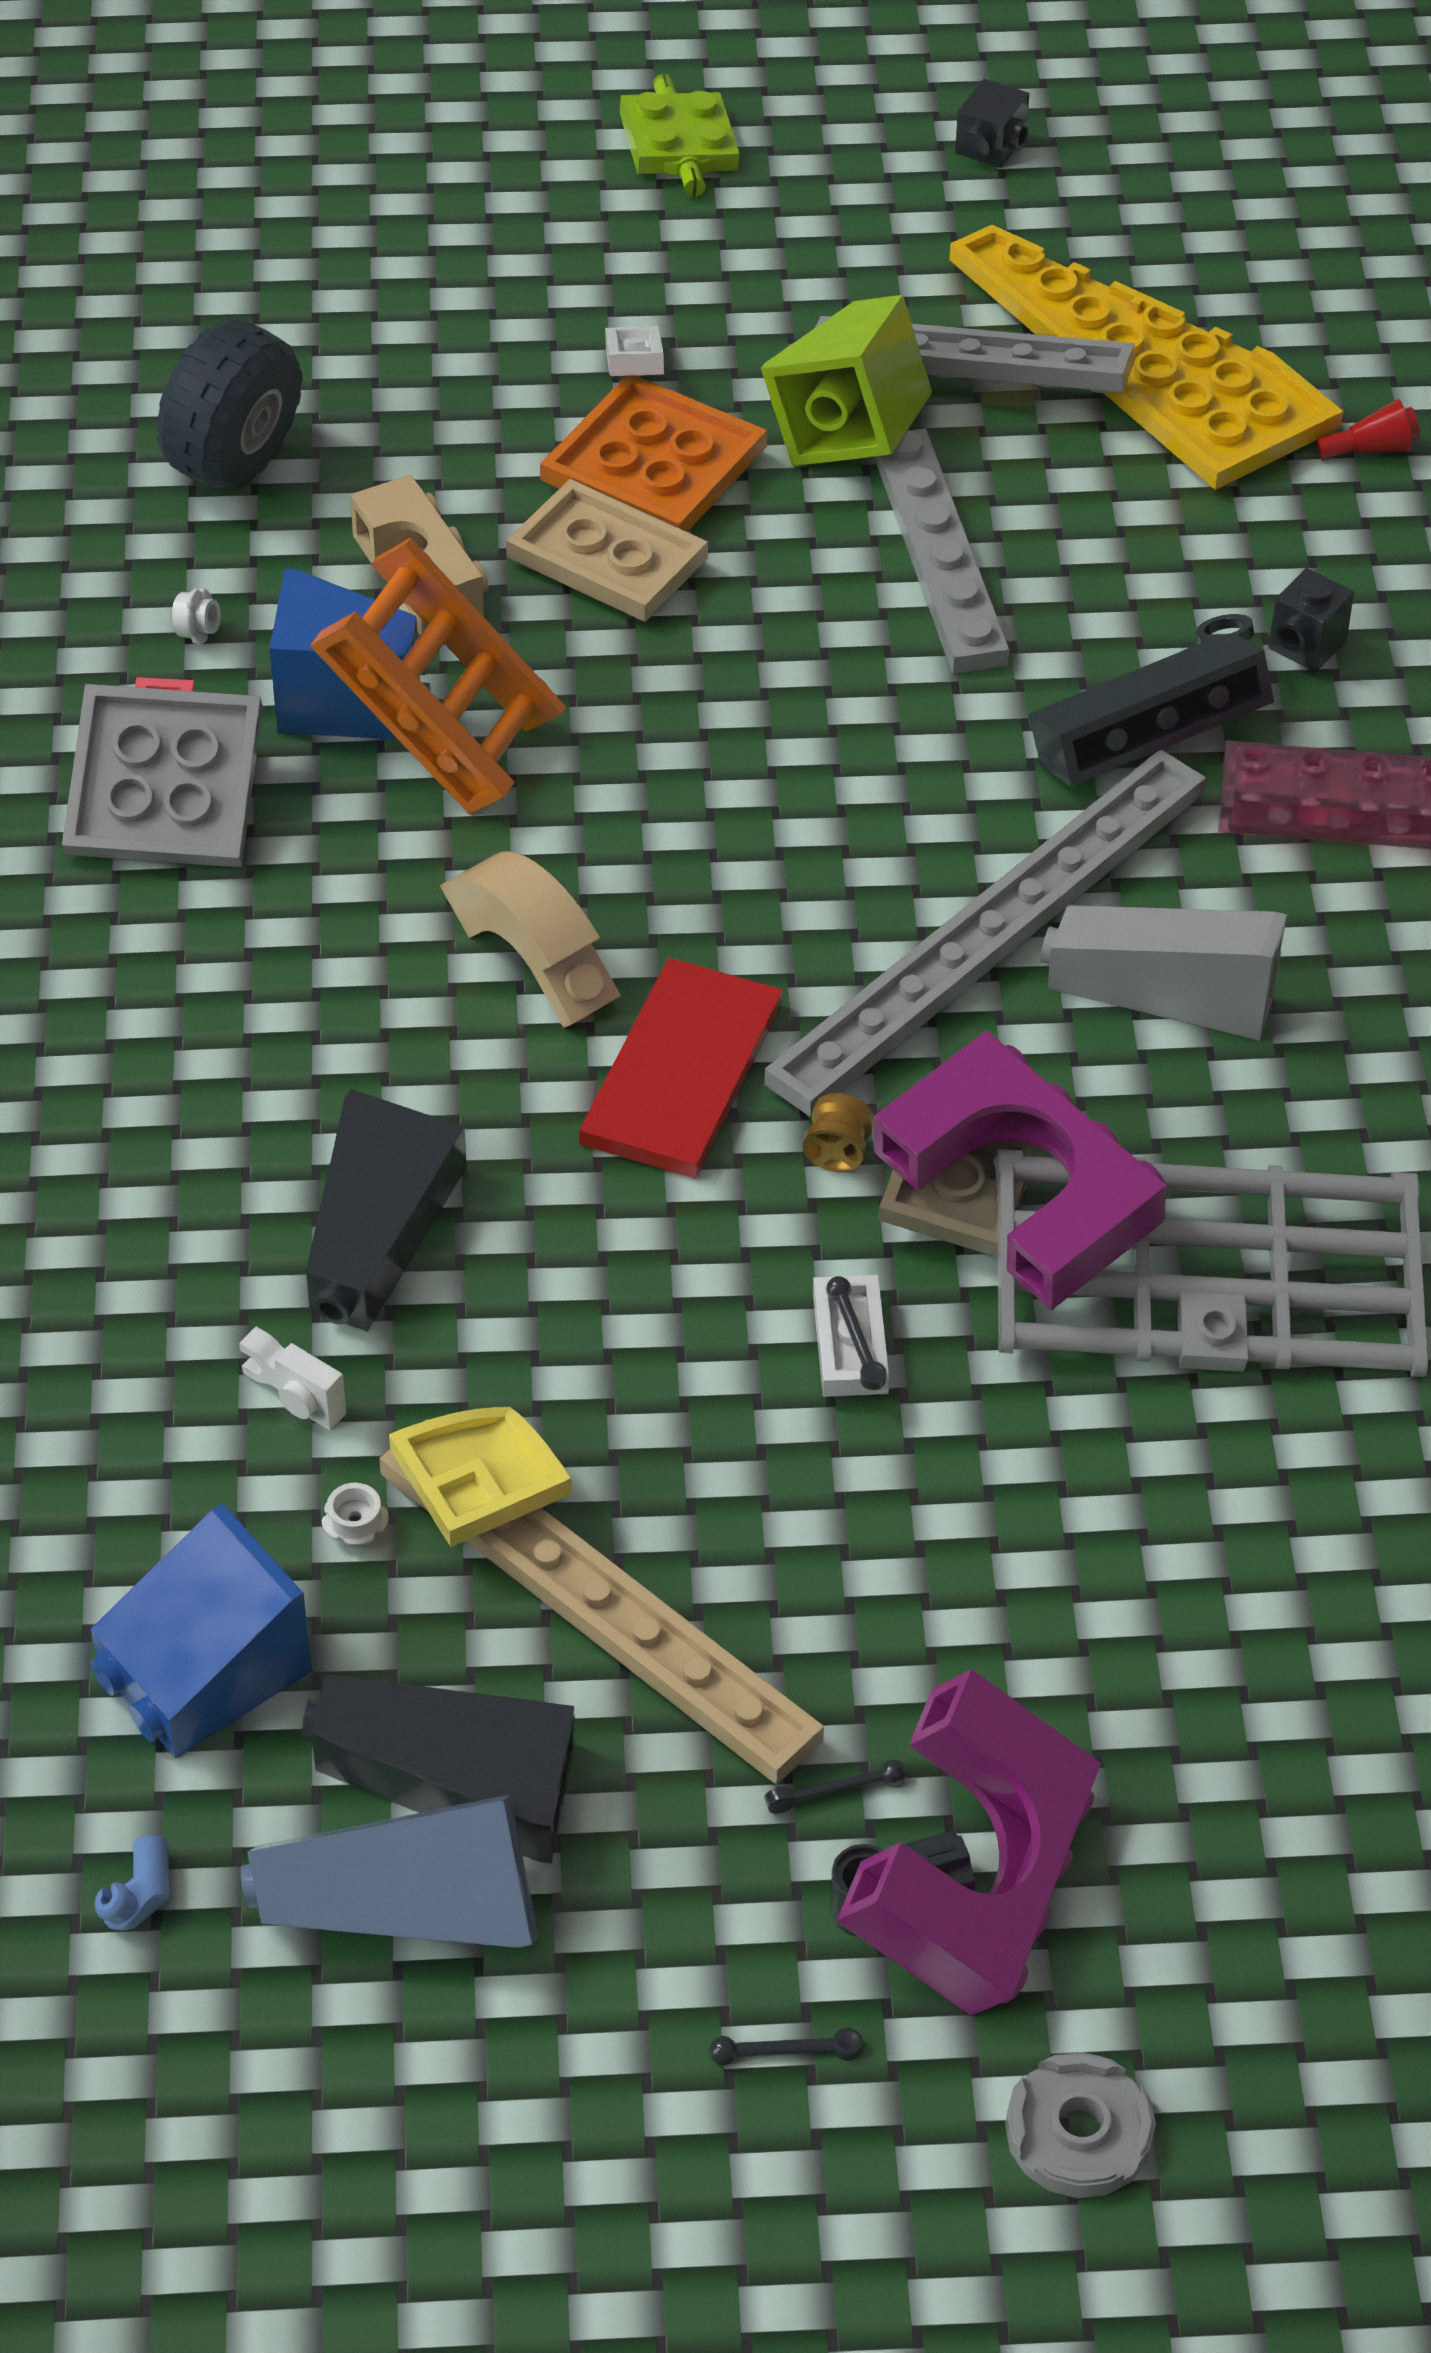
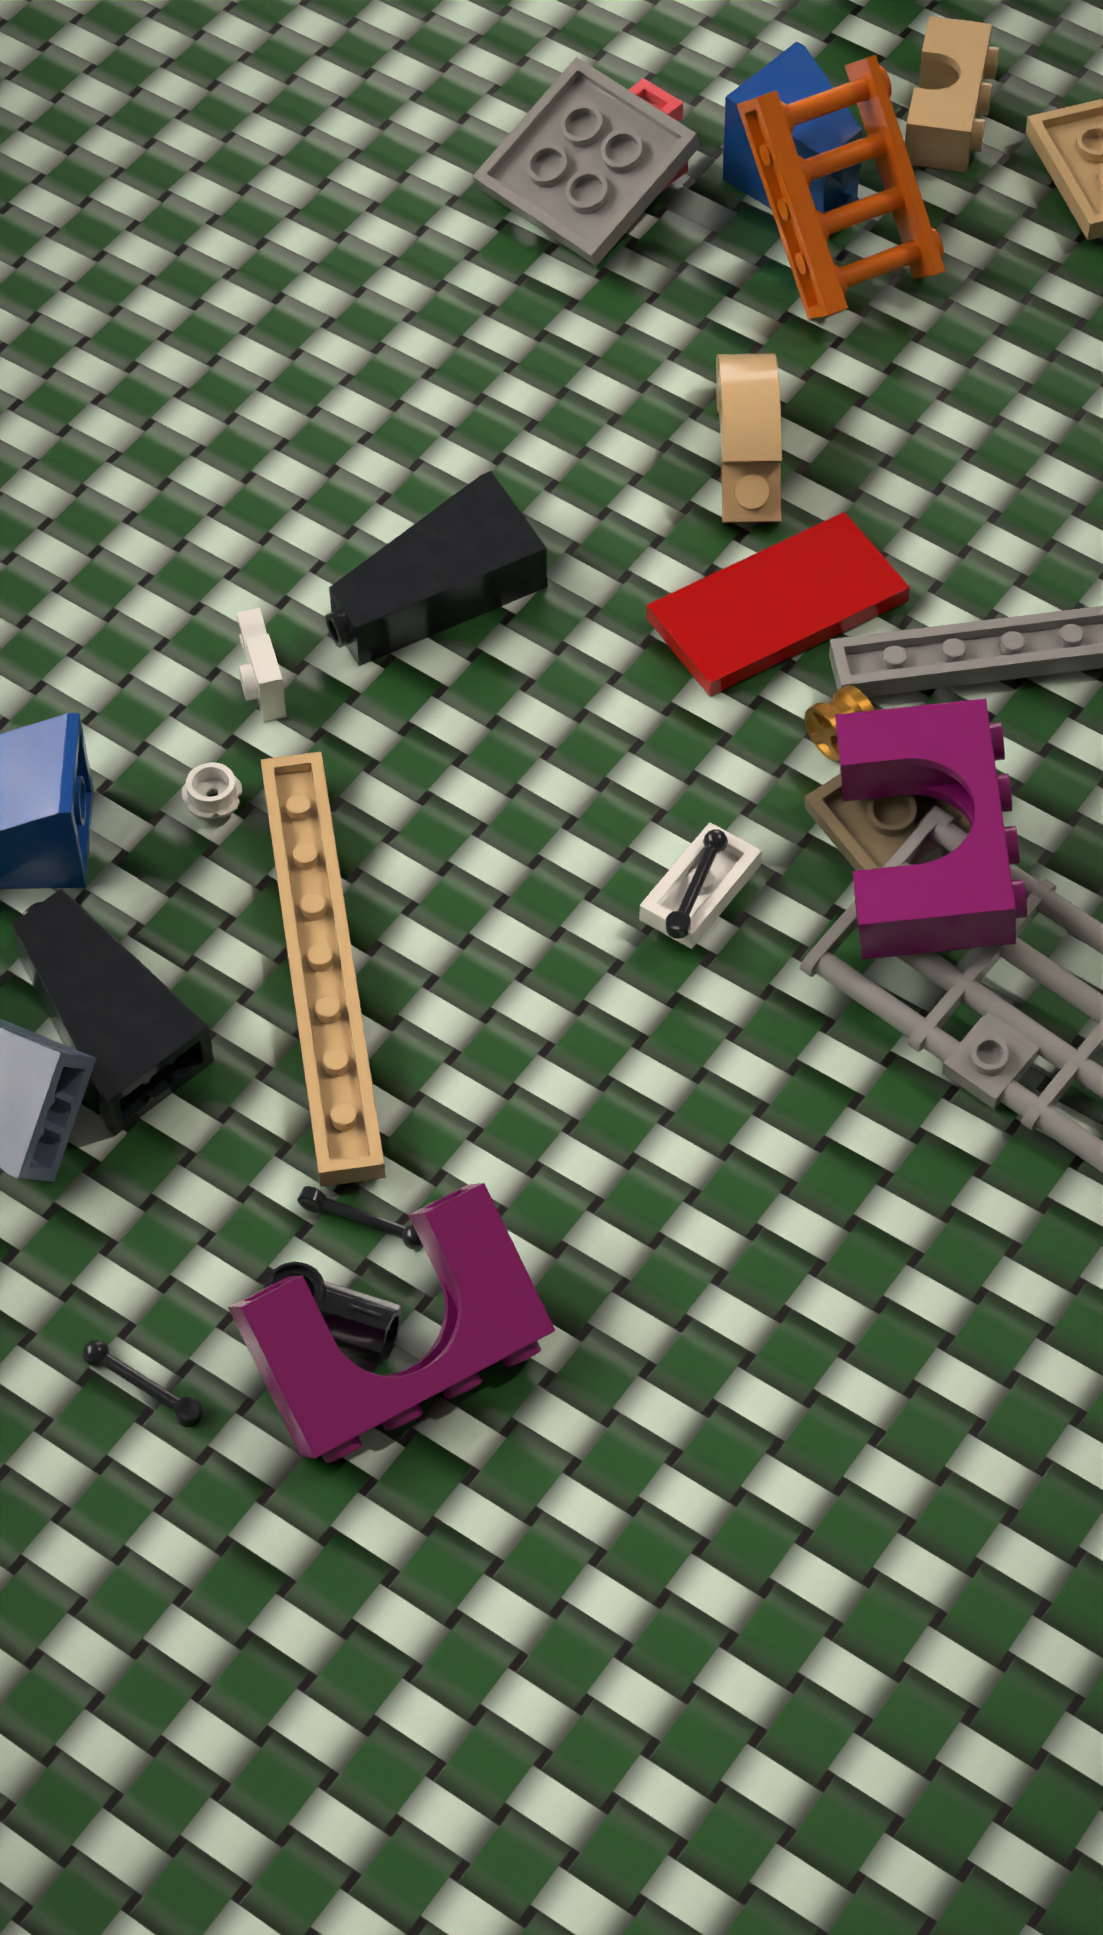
camera: 40 degrees right, 5 degrees up
white plate [172,588,221,644] -> none
light yellow plate [389,1407,572,1547] -> none
light grey tile [1005,2052,1156,2199] -> none

